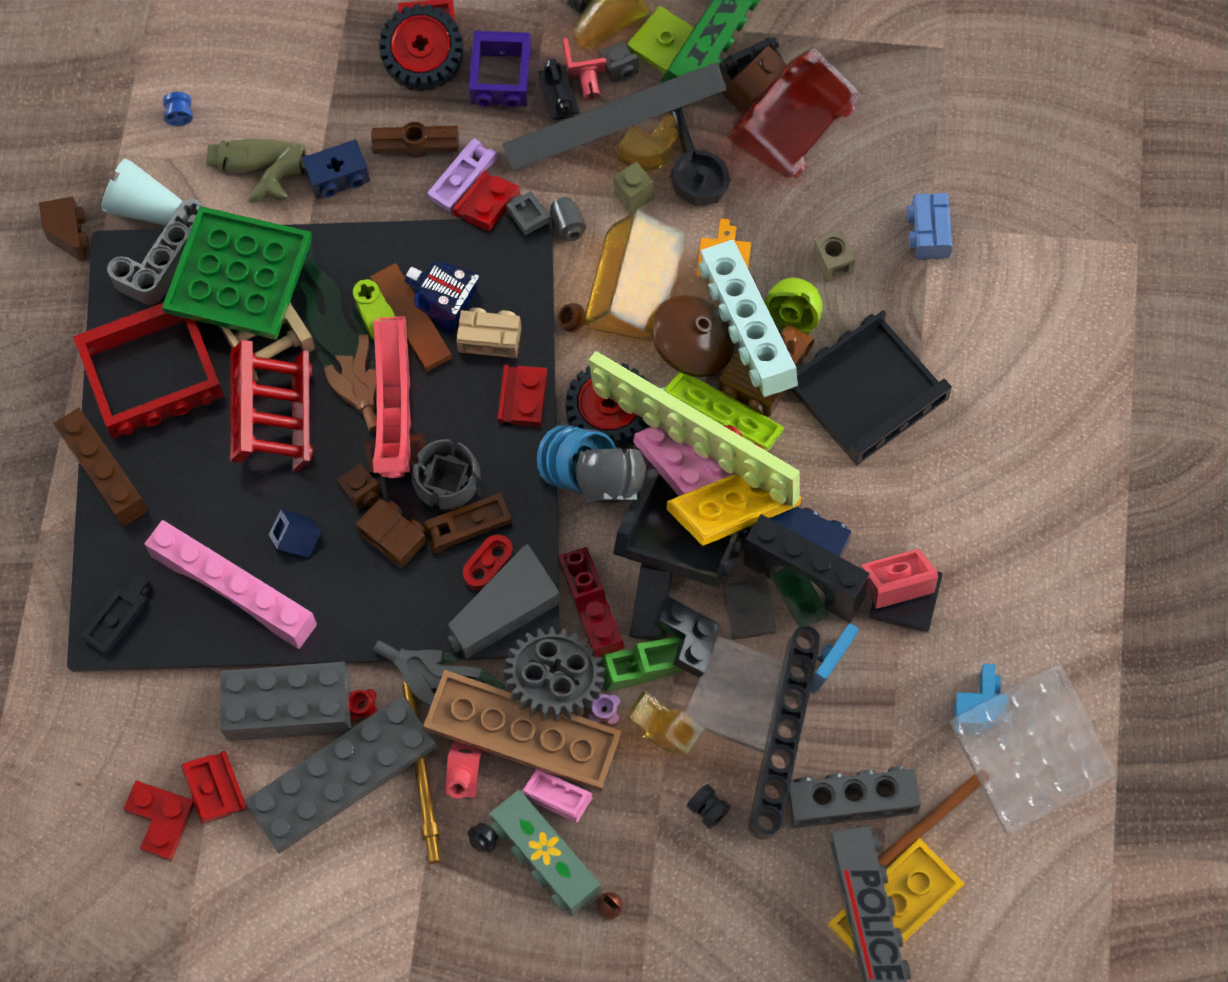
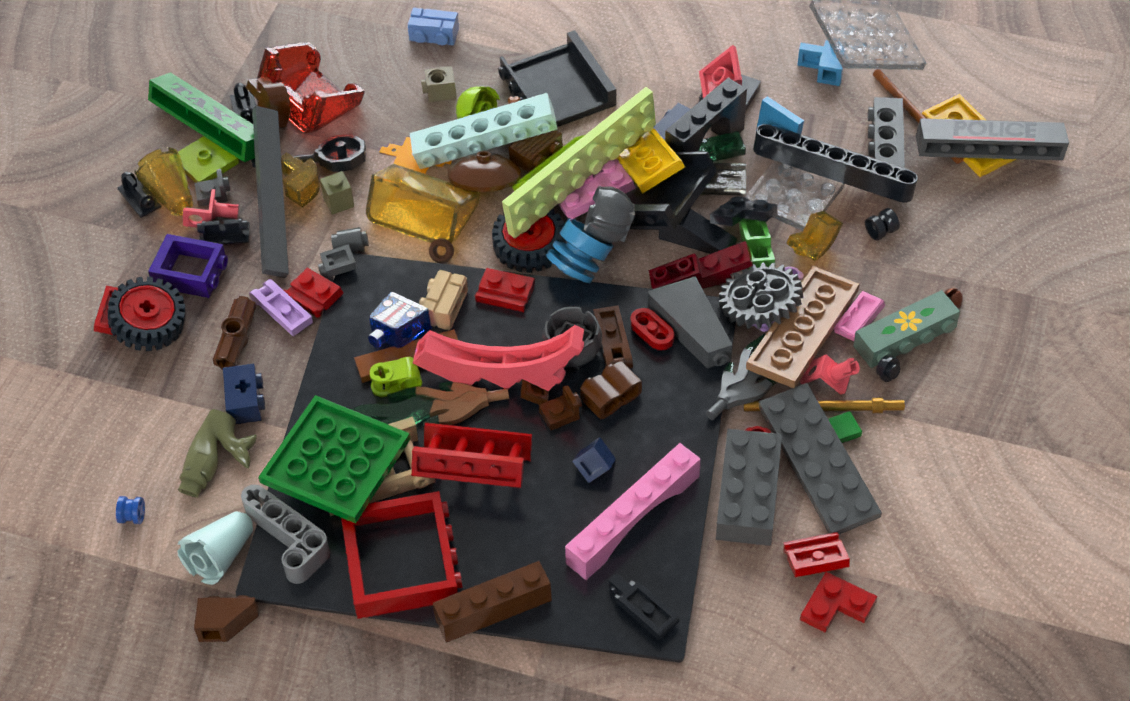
camera: 80 degrees left, 15 degrees down
none -> green tile [828,411,862,443]

